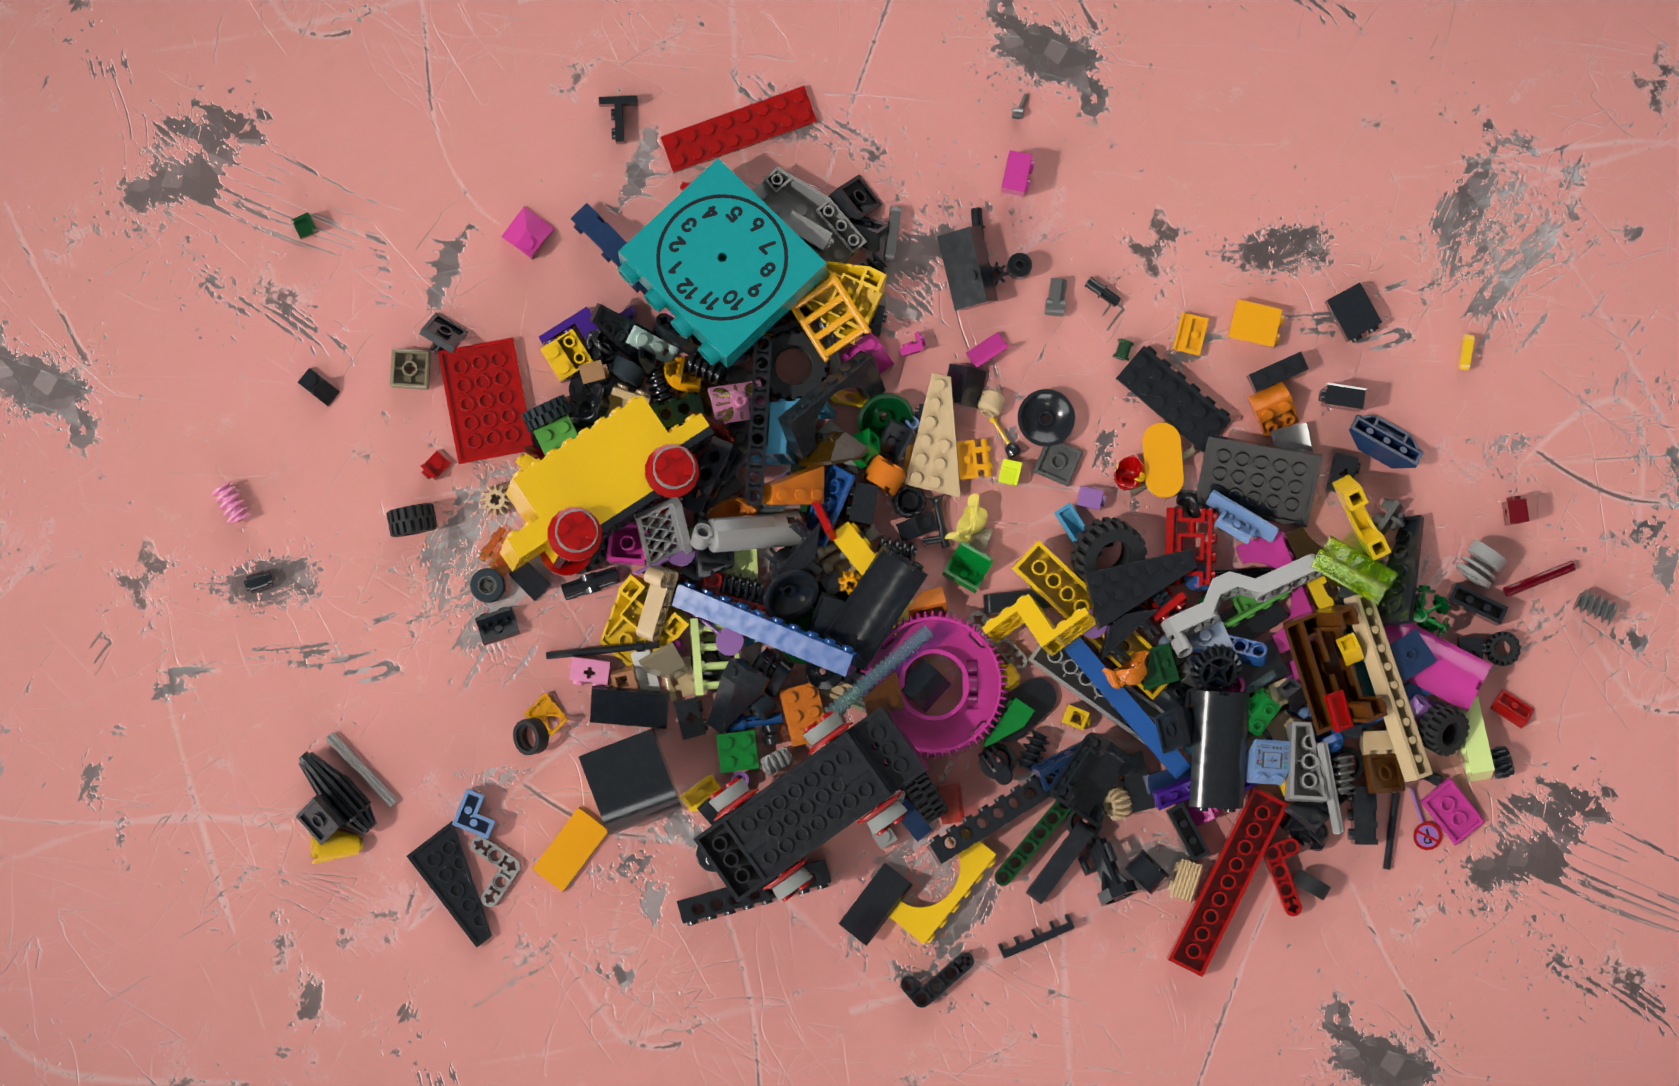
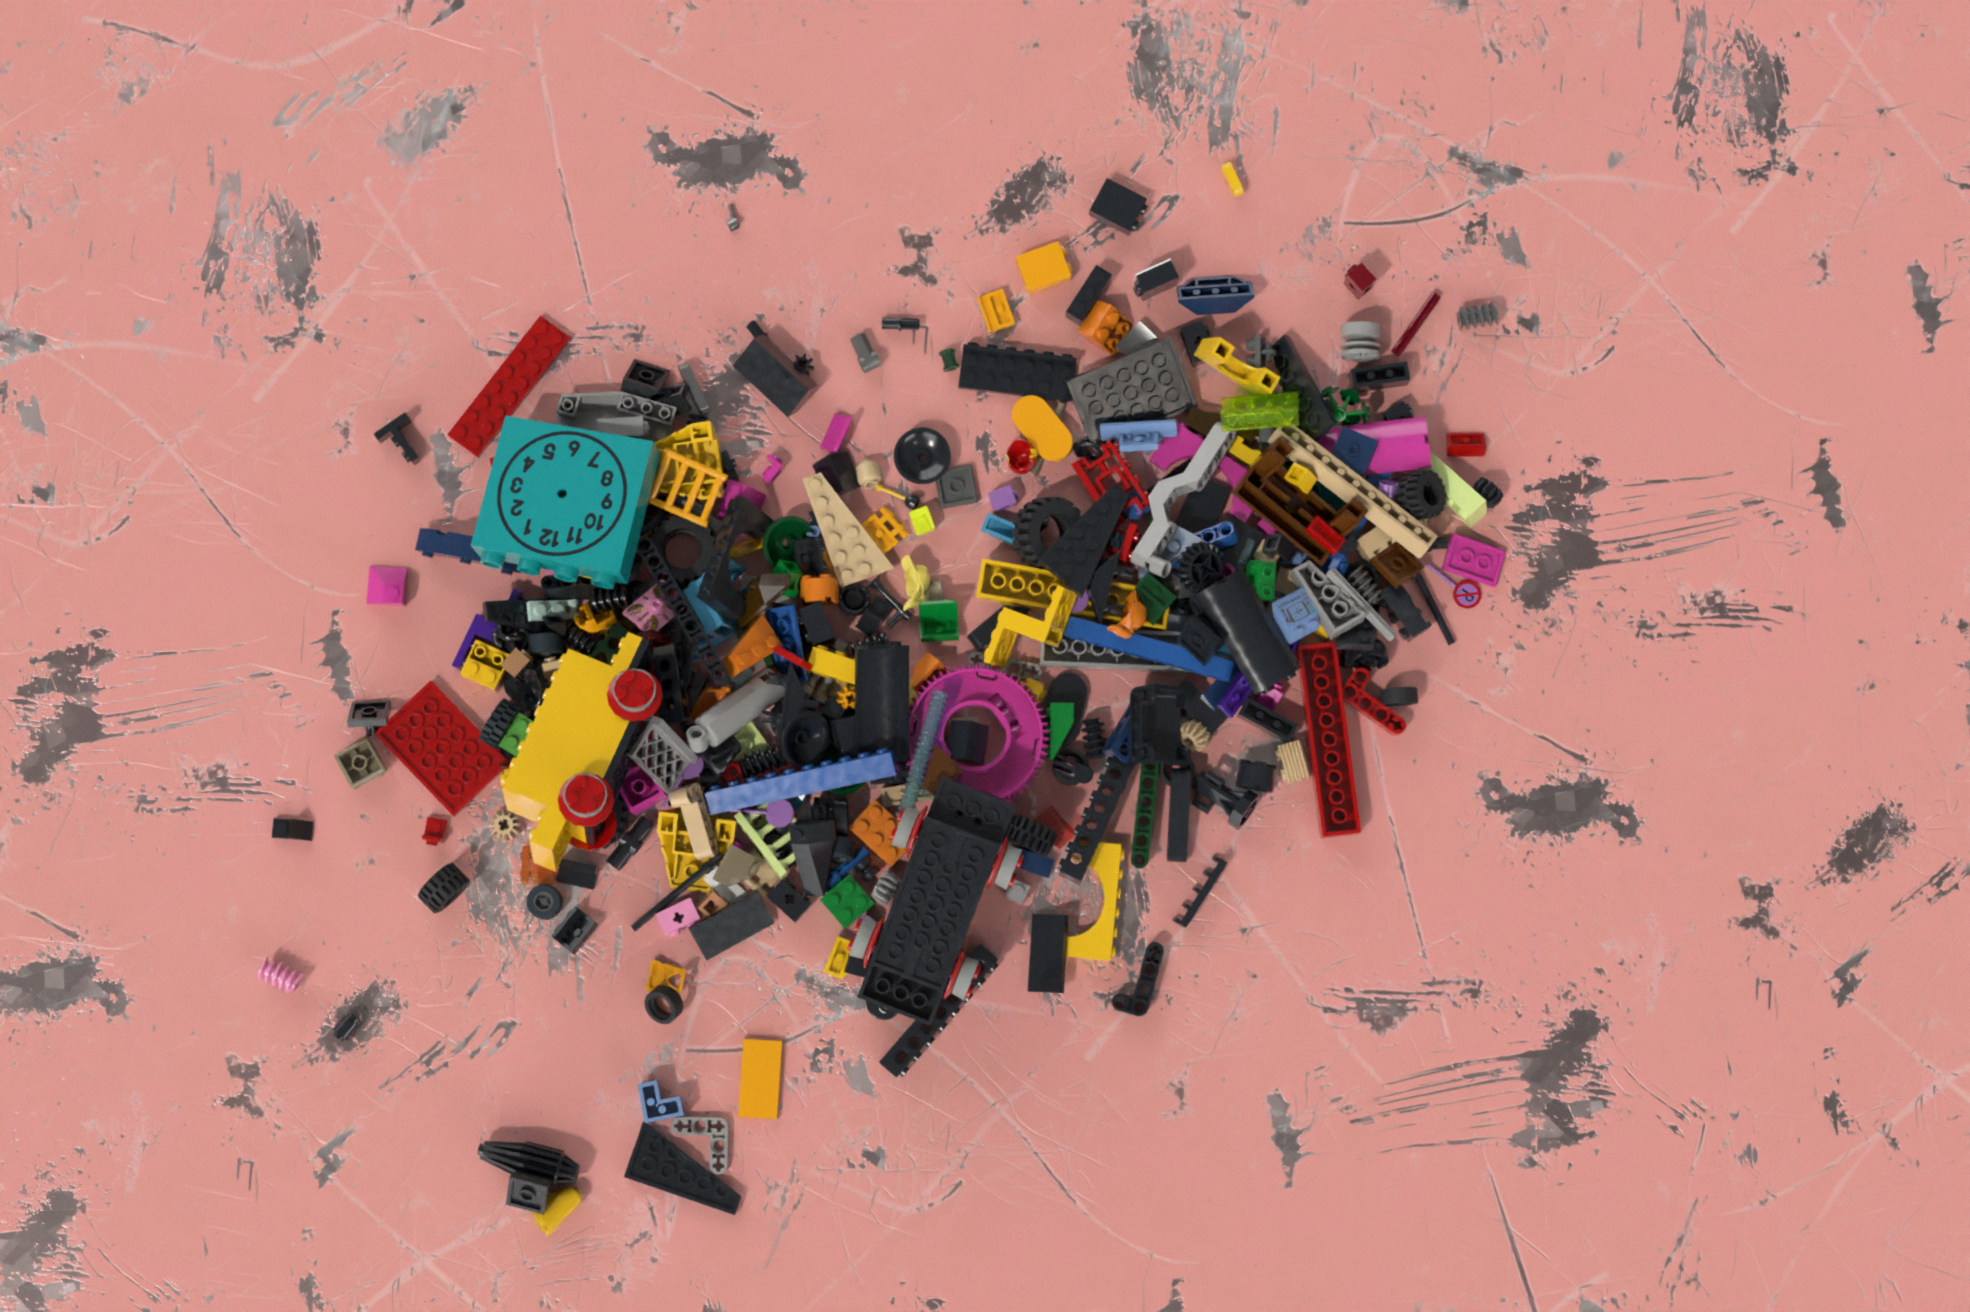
camera: 35 degrees left, 5 degrees down
dark green panel [291,212,318,240] -> none
light grey axle [326,733,397,807] -> none
black brick [578,728,683,835] -> none
black dish [805,661,842,690] -> none
dark pink brick [1001,150,1035,197] -> none
black wheel [1006,253,1032,280] -> none
yellow brick [1061,704,1091,731] -> none
bright green bracket [1222,589,1293,628] -> none
black tyre [1485,631,1521,666] -> none

